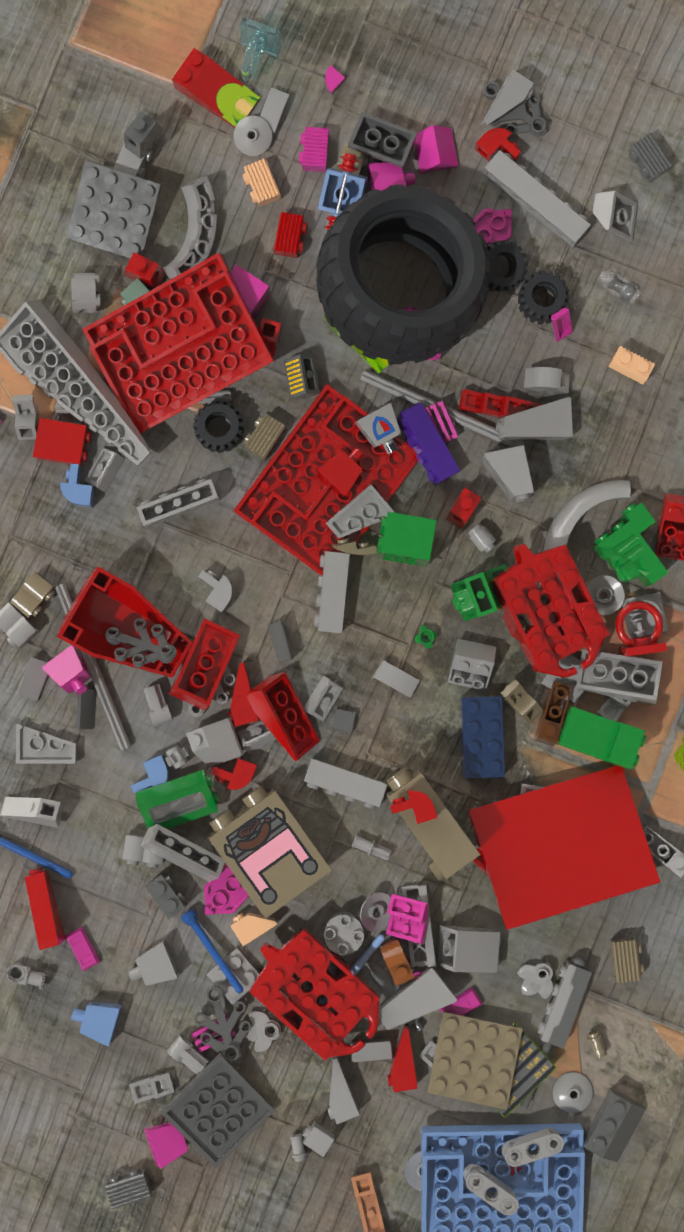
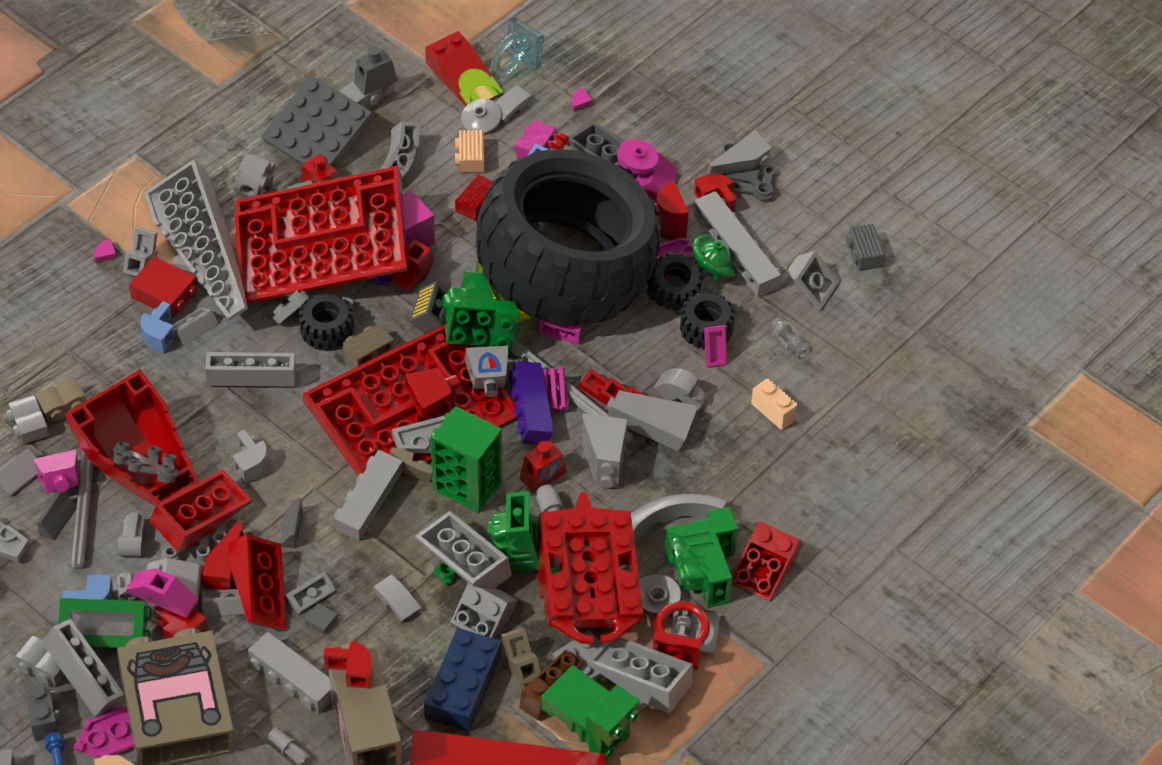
camera: 15 degrees right, 35 degrees down
none -> dark pink slope [126,568,199,618]
none -> light grey plate [272,291,309,324]
none -> light grey slope [415,511,512,588]
none -> green brick [442,272,519,352]
none -> dark pink plate [617,139,659,174]
none -> red brick [654,182,689,240]
none -> green piece [692,234,735,281]

